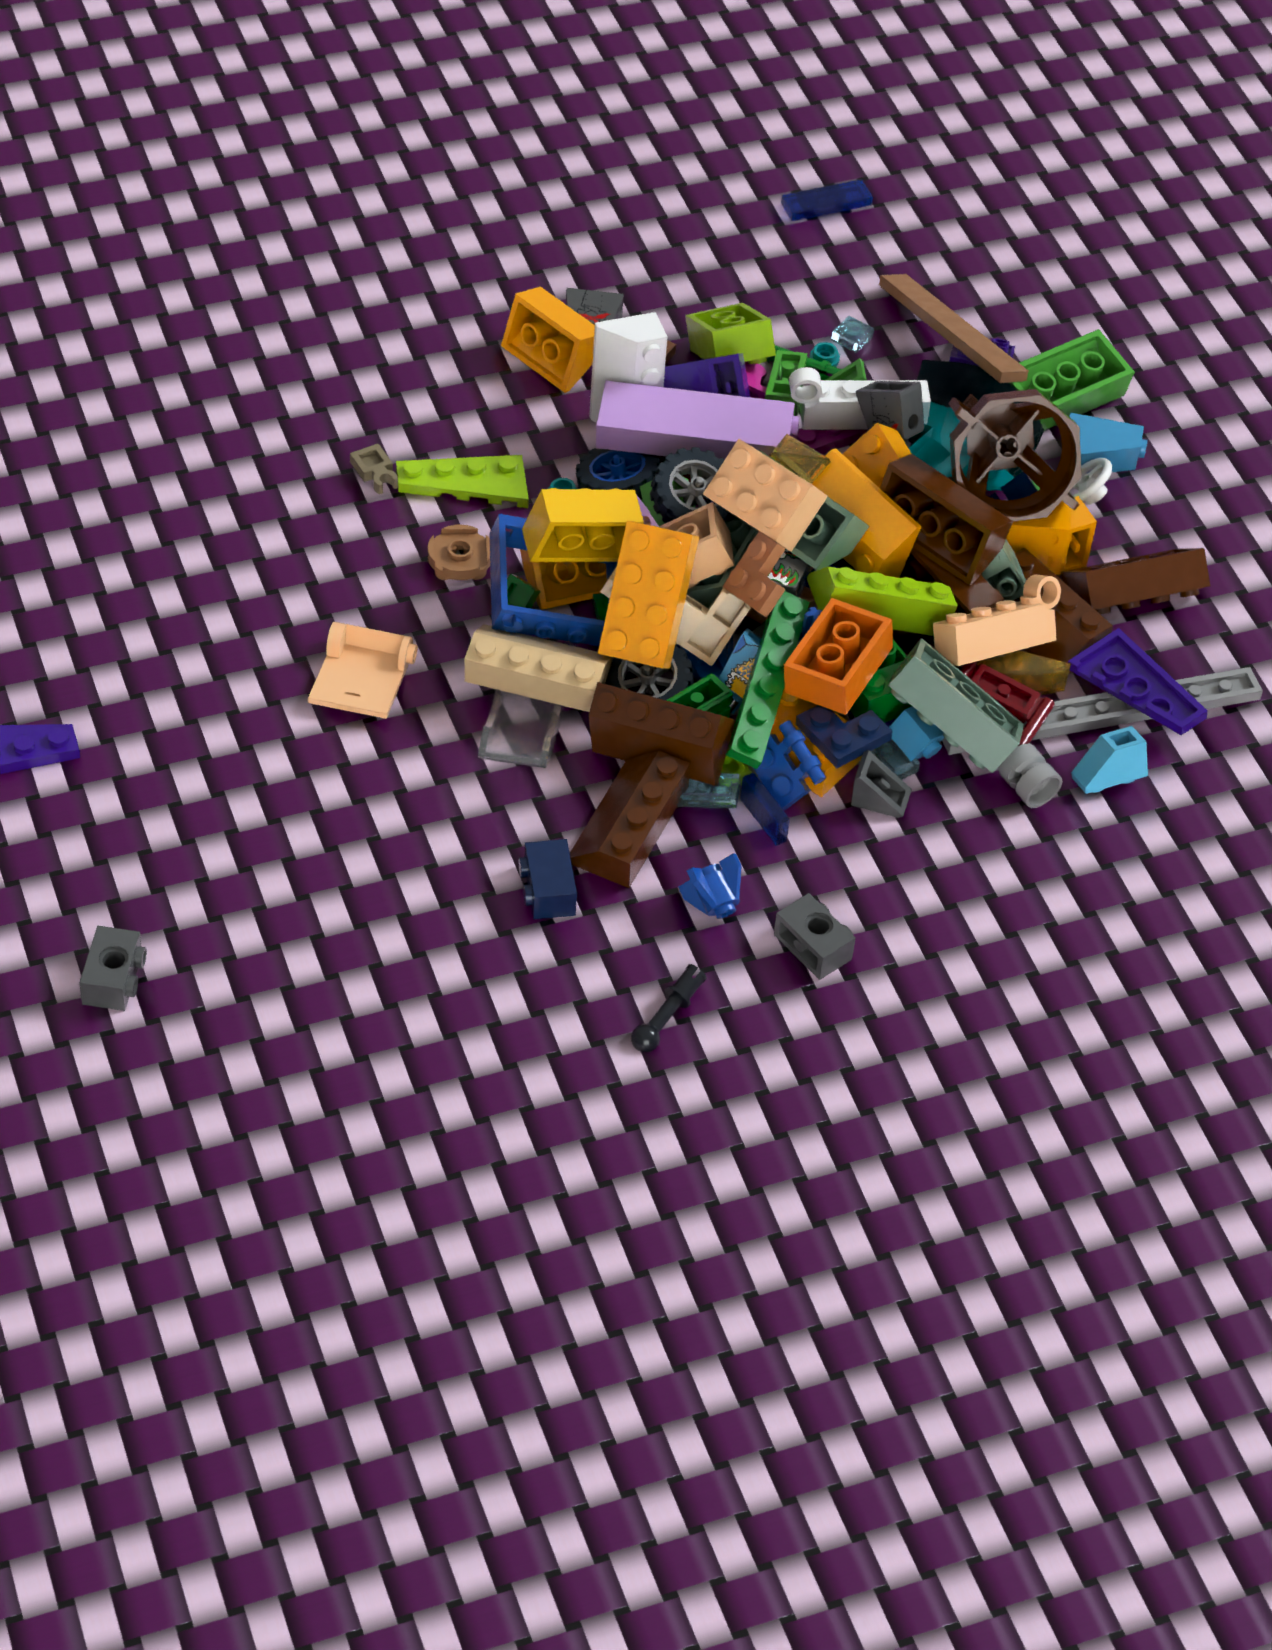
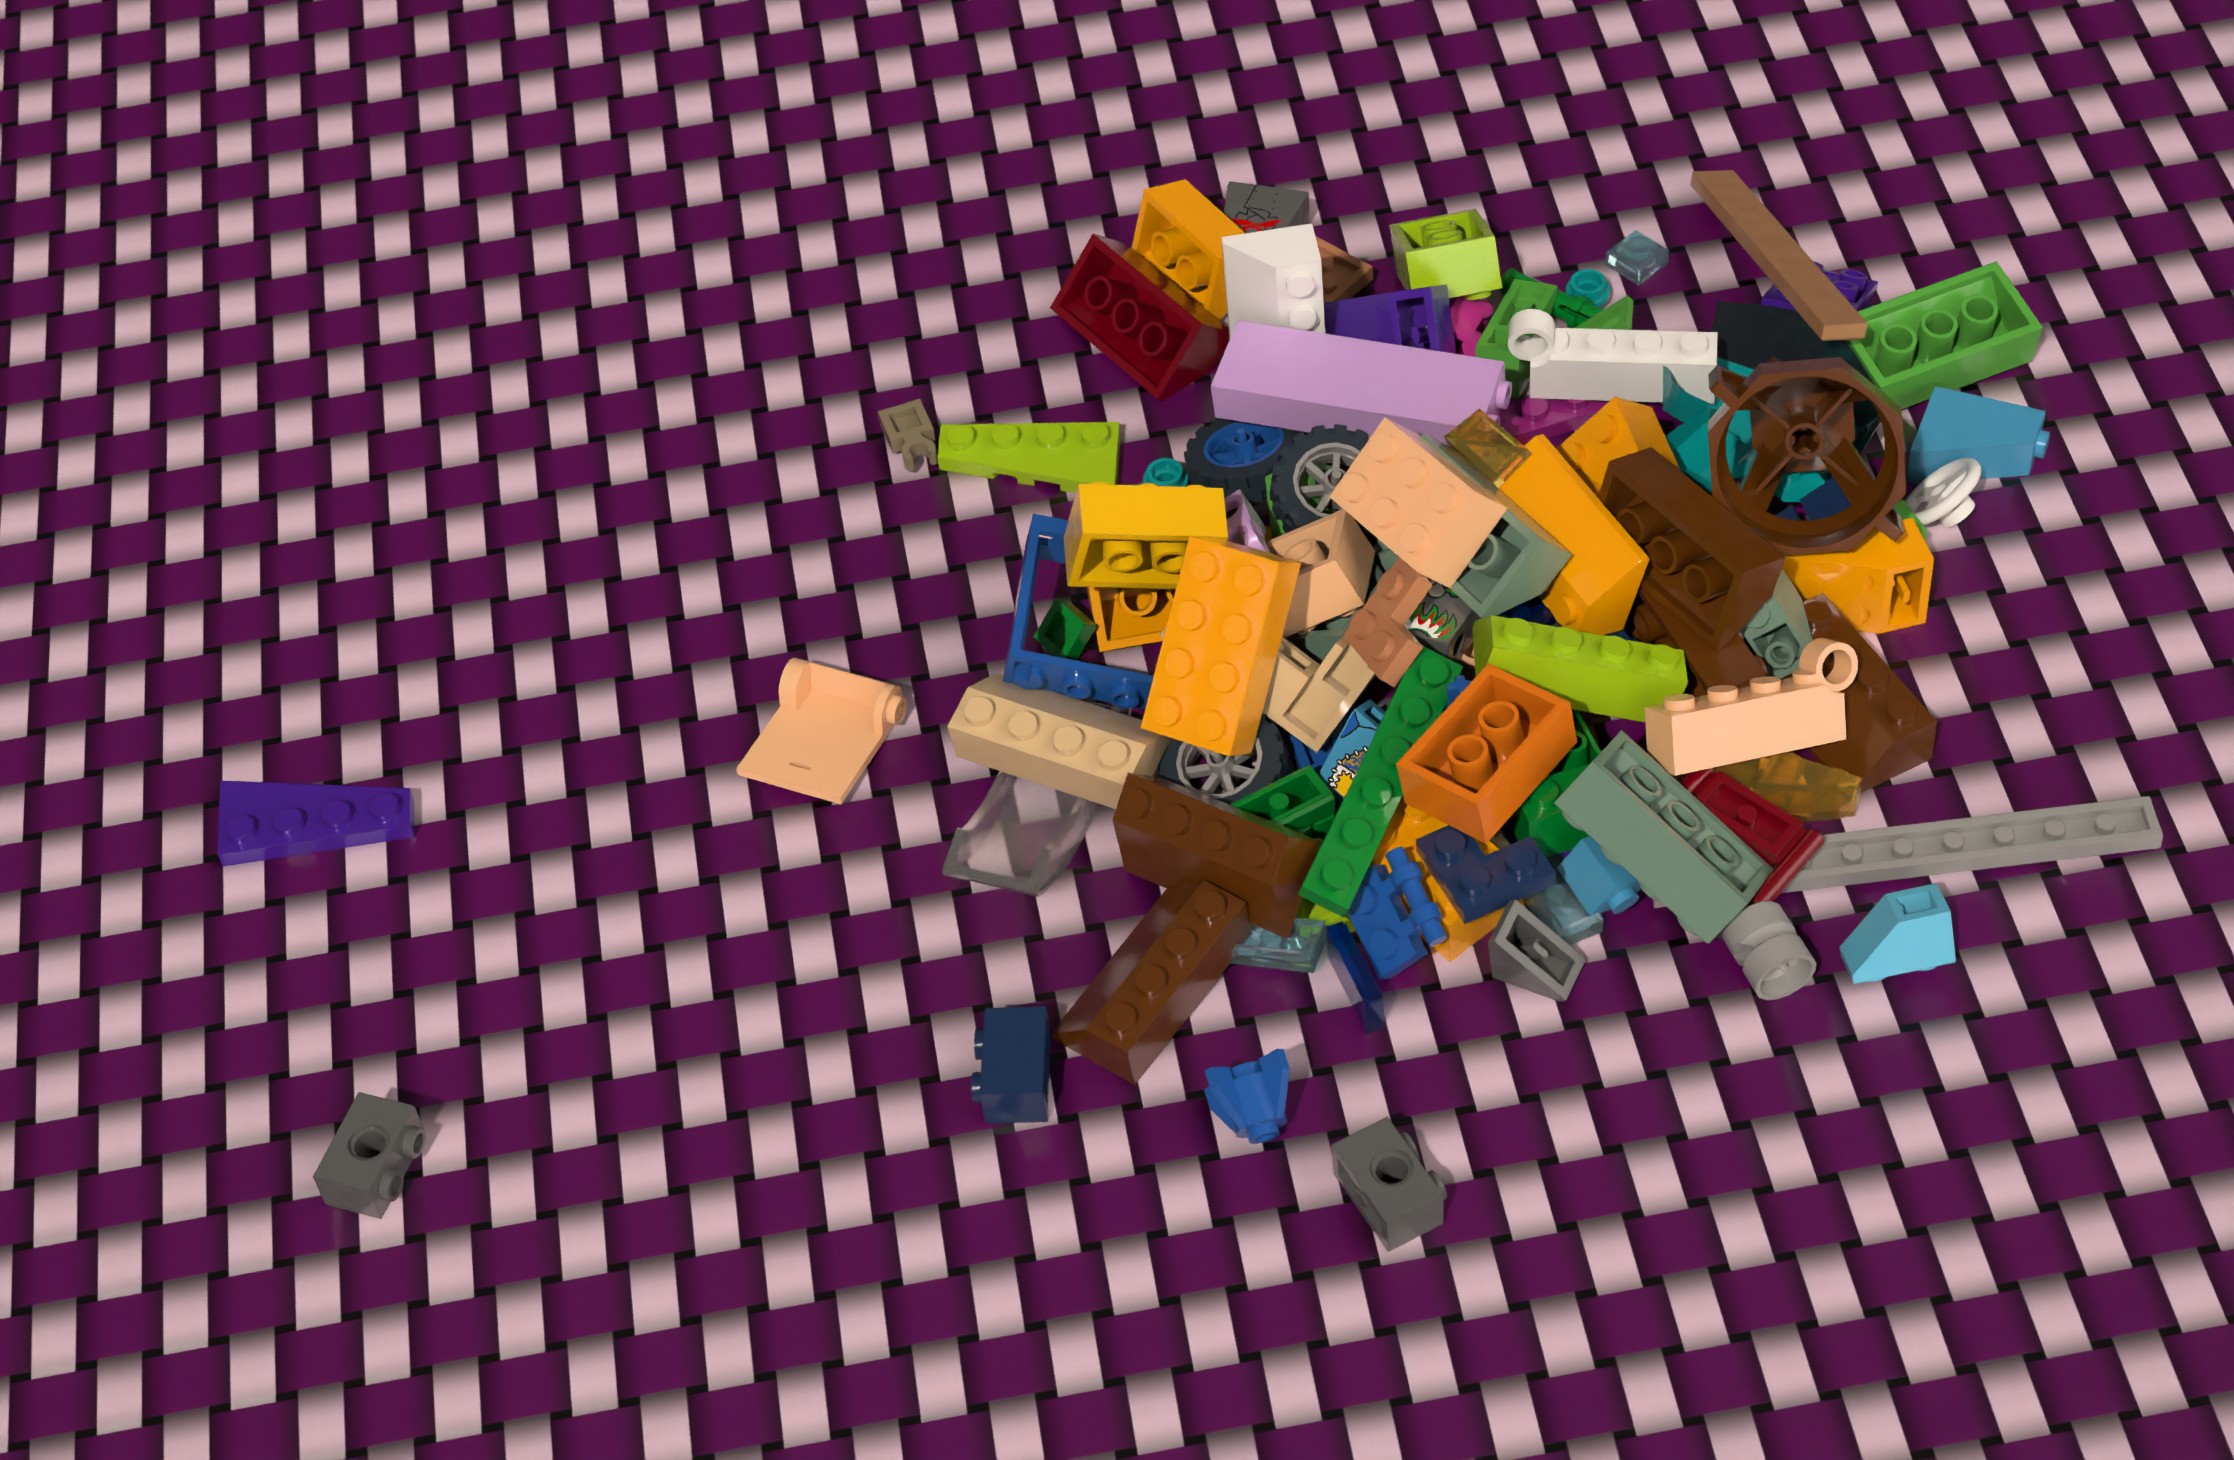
camera: 20 degrees right, 0 degrees up
medium nougat plate [428,524,490,580] -> none
black pin [631,964,707,1052] -> none
clear blue tile [781,179,873,221] -> none
dark grey torso [855,381,924,448] -> none
reddish brown slope [1061,548,1210,615] -> none
dark purple wing [1067,628,1208,735] -> none
none -> dark red slope [1050,234,1230,401]

